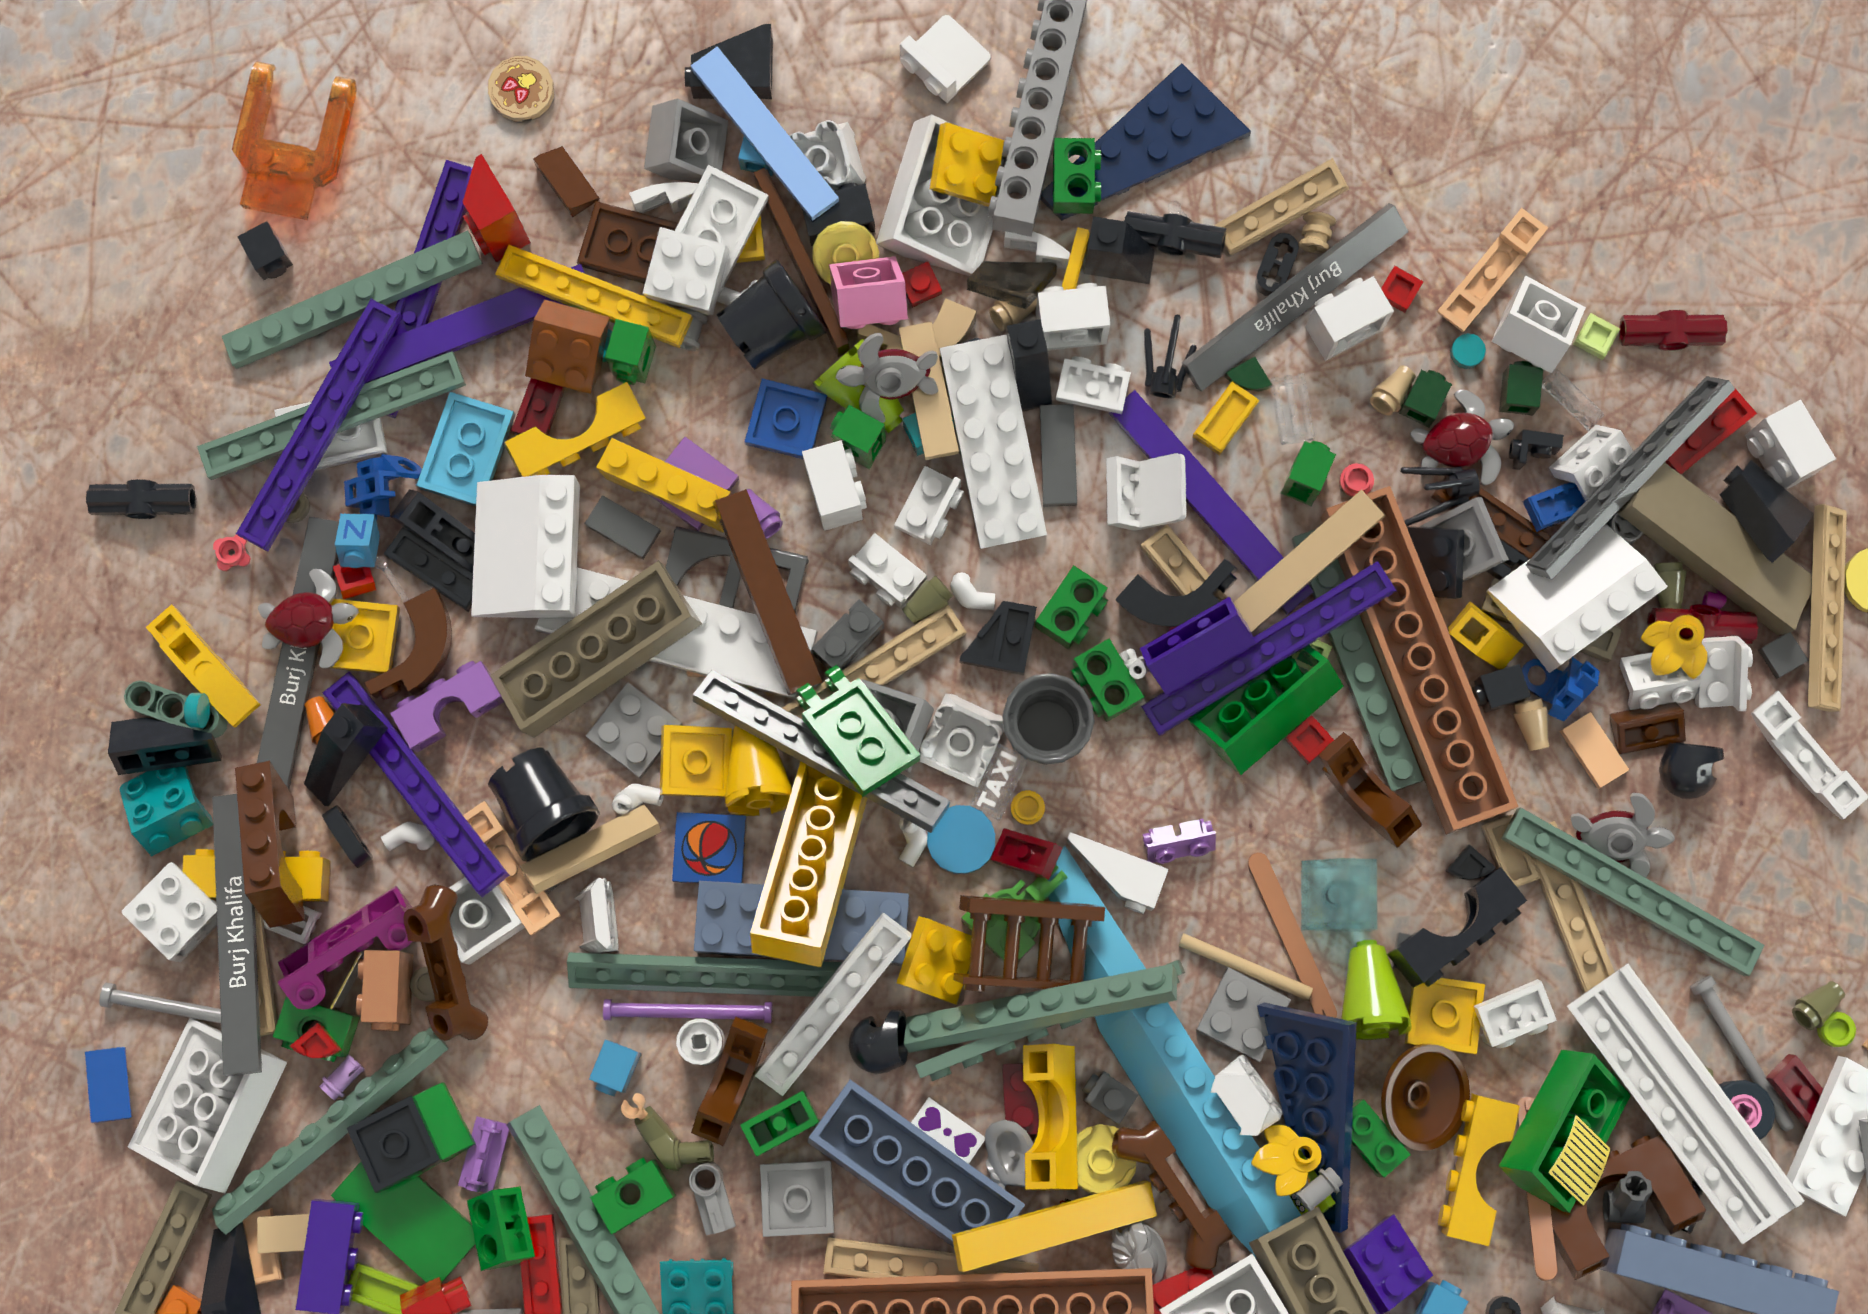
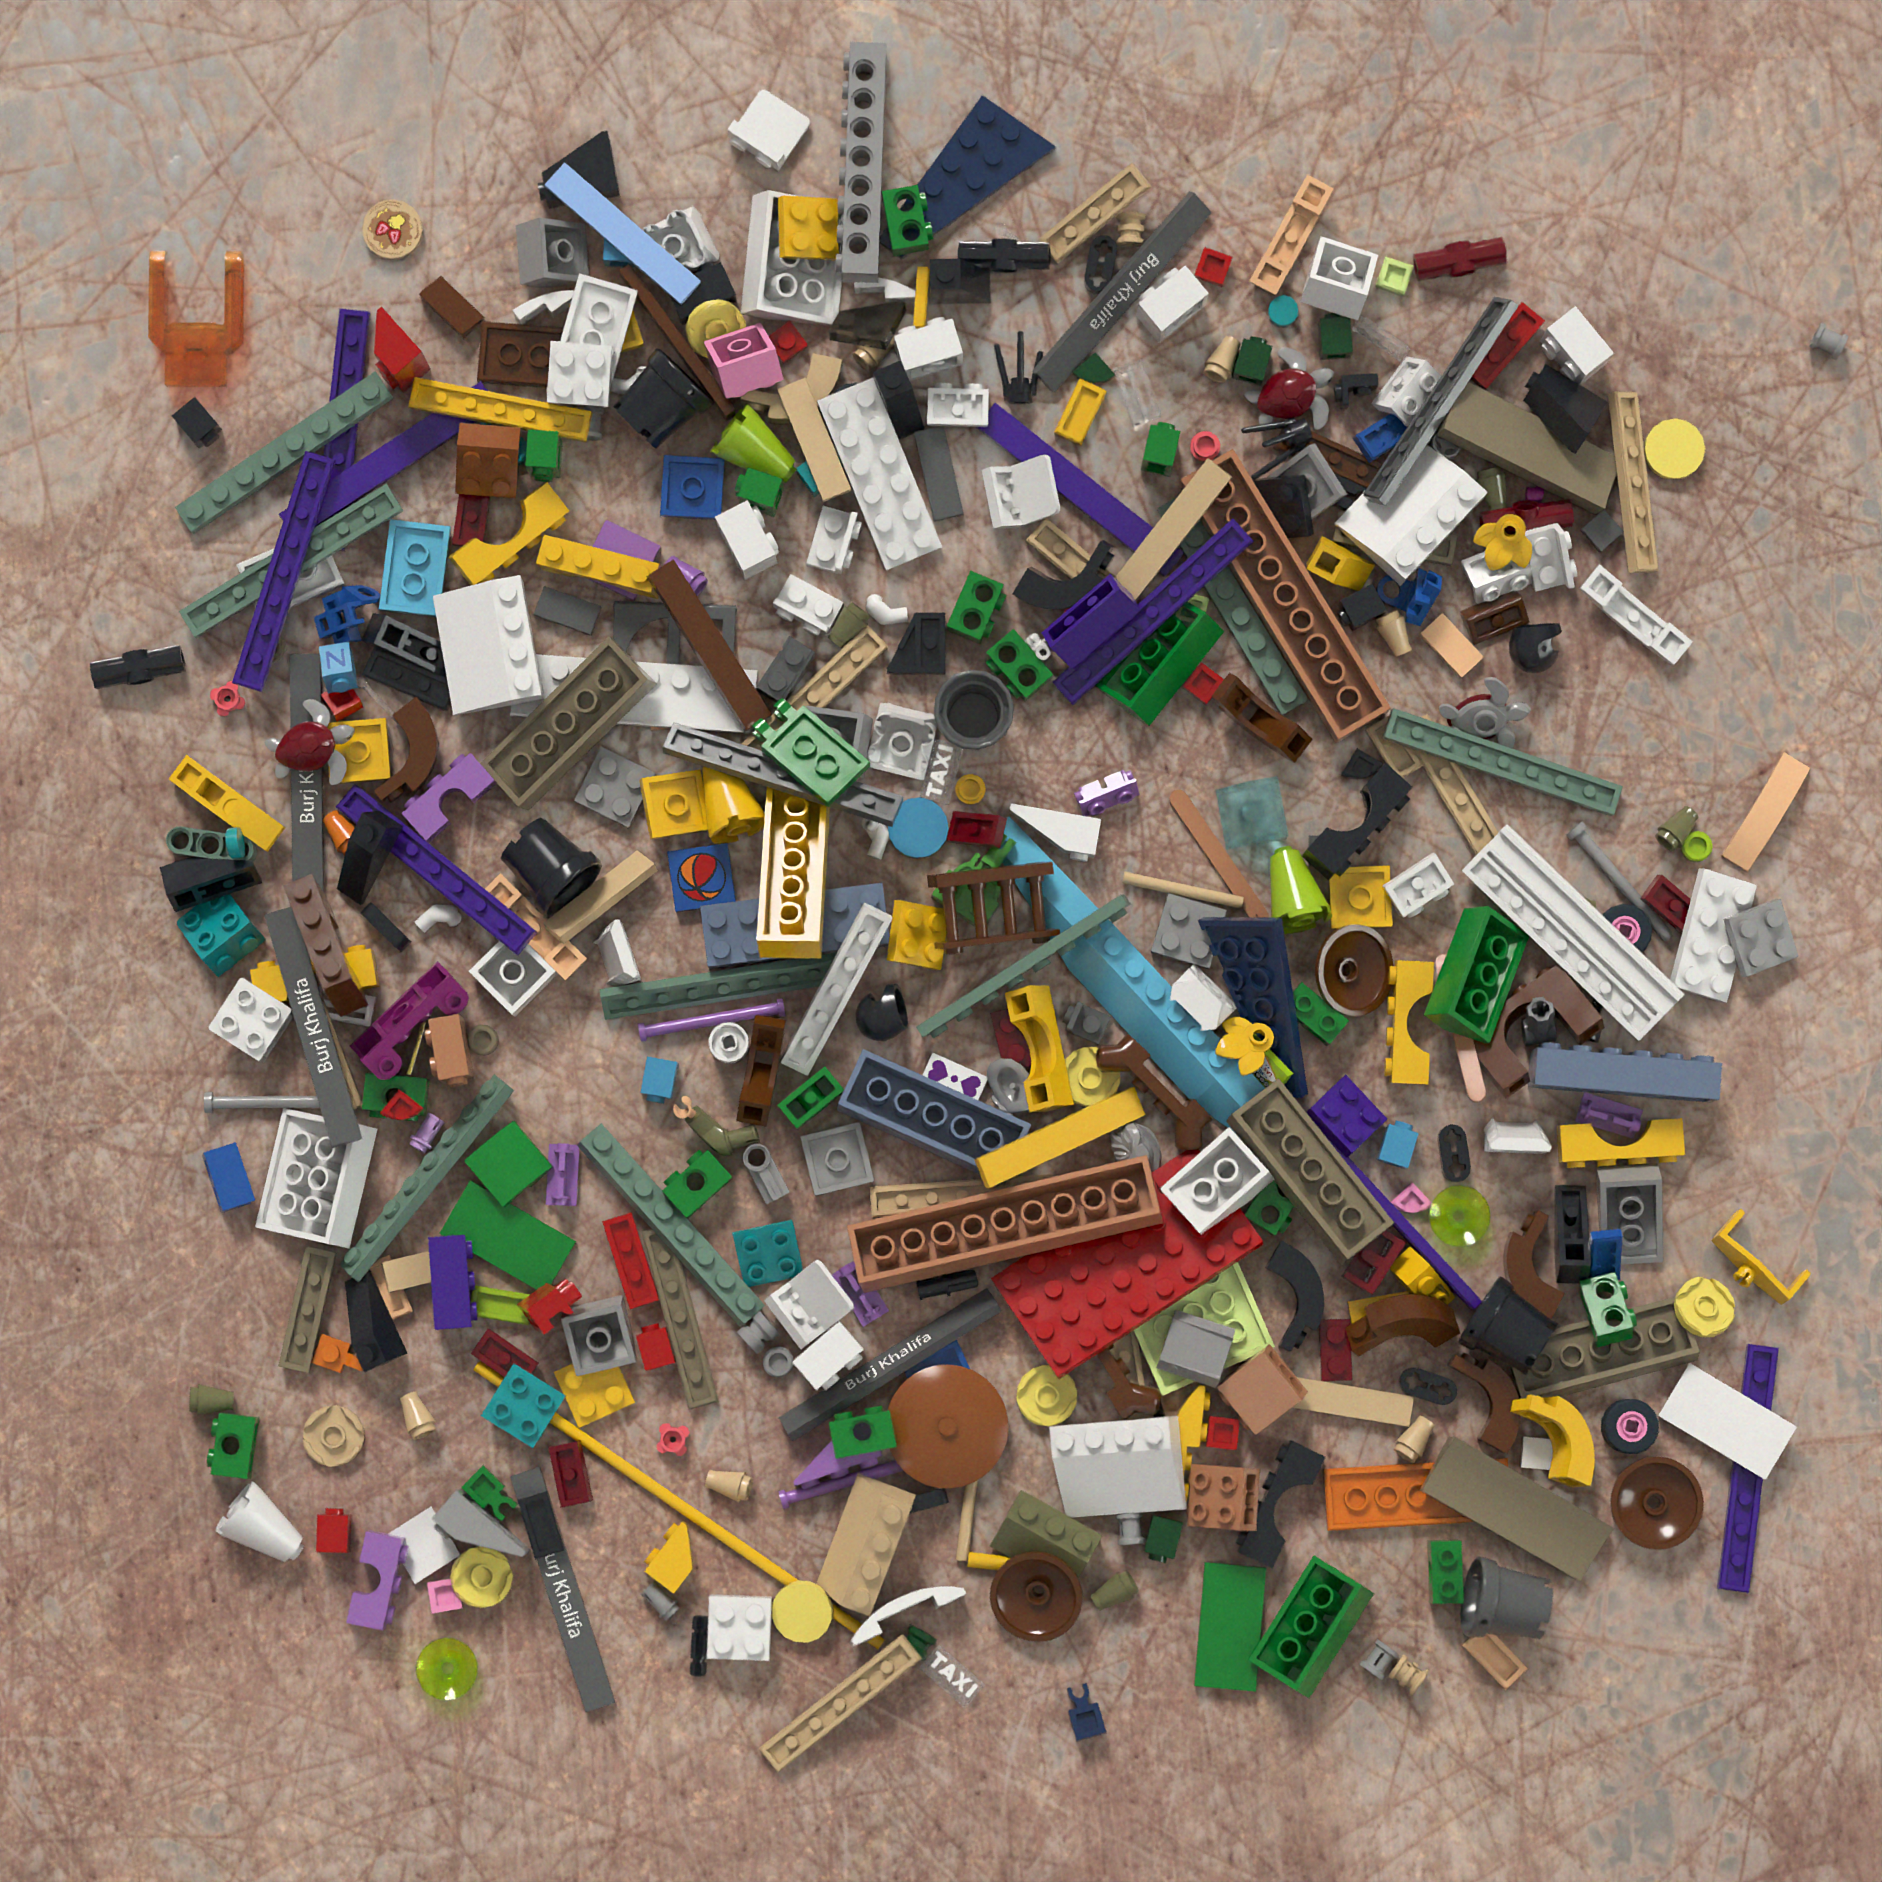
camera: 15 degrees left, 5 degrees up
black plate [347,1095,443,1193] -> none
reddish brown plate [403,884,488,1041] -> none
green brick [467,1186,535,1271] -> none
white arm [612,784,664,814] -> none
light grey animal [836,333,938,423] -> none
sand green plate [904,964,1177,1053] -> none
light grey pin [1296,1167,1343,1212] -> none
light yellow sticker [1548,1115,1610,1206] -> none

